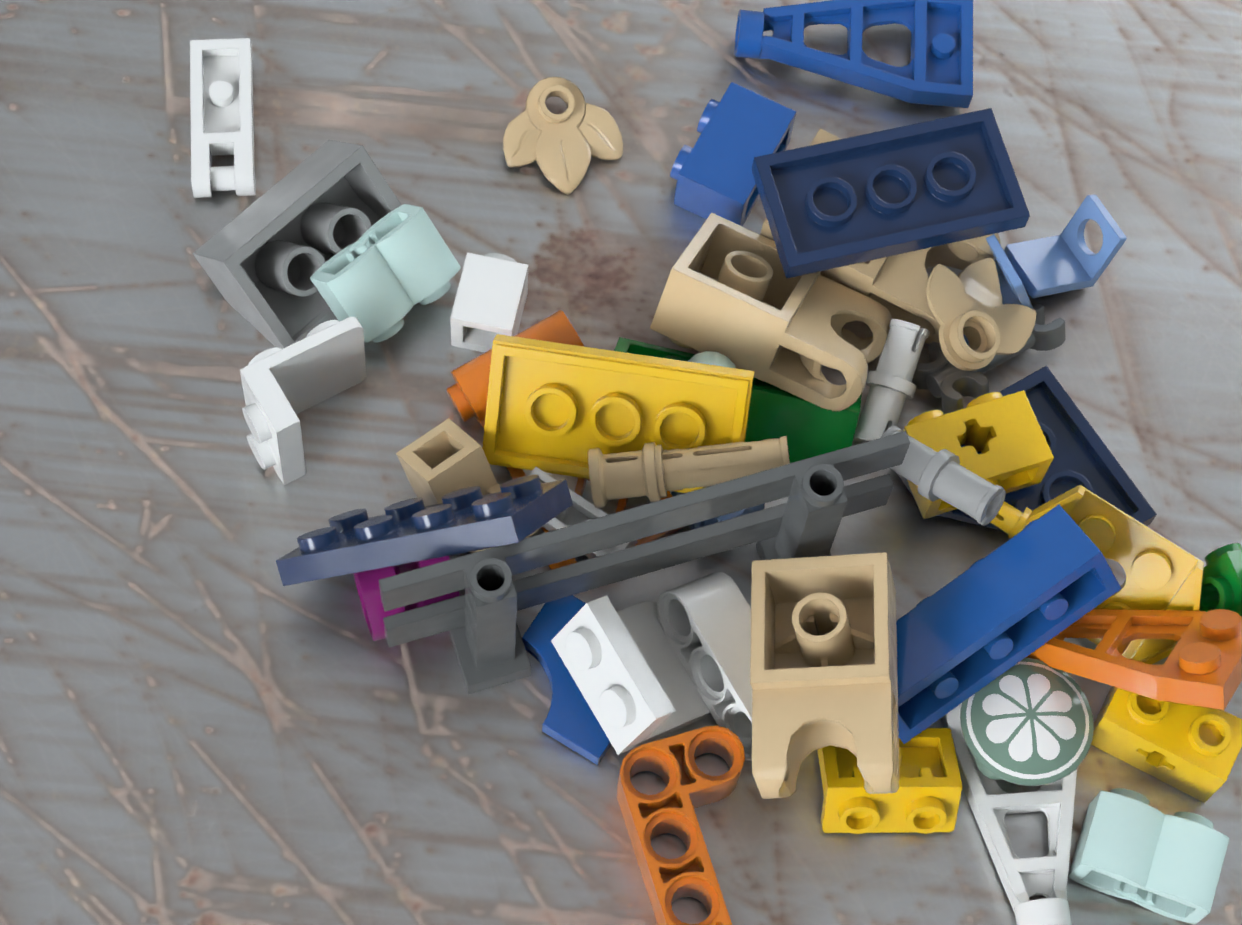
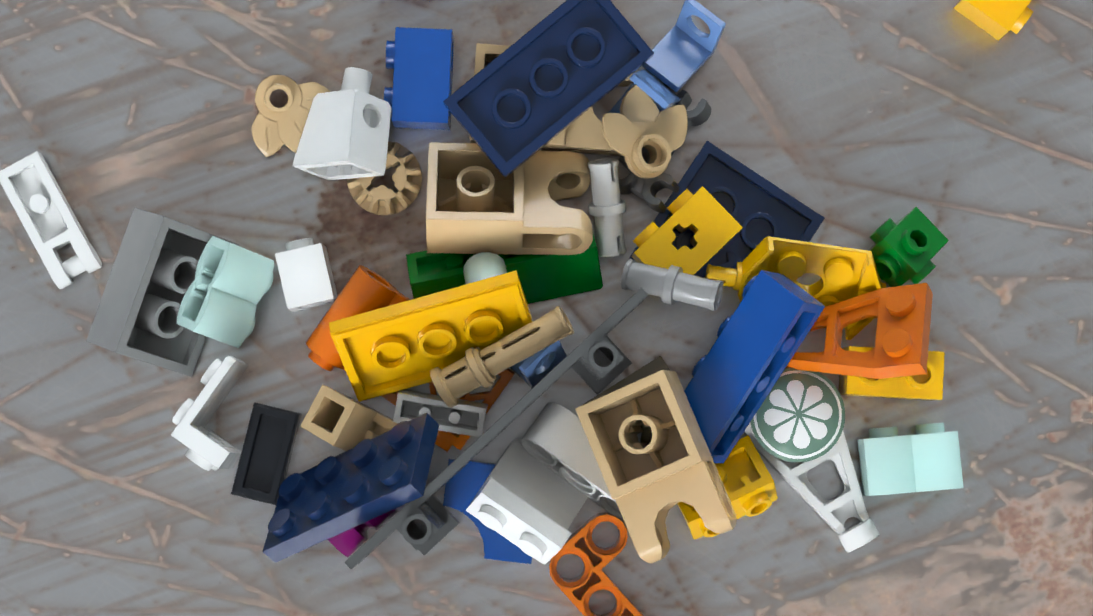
camera: 20 degrees left, 20 degrees up
none -> black tile [231,402,302,505]
none -> white torso [293,67,391,181]
none -> tan gear [347,141,422,215]

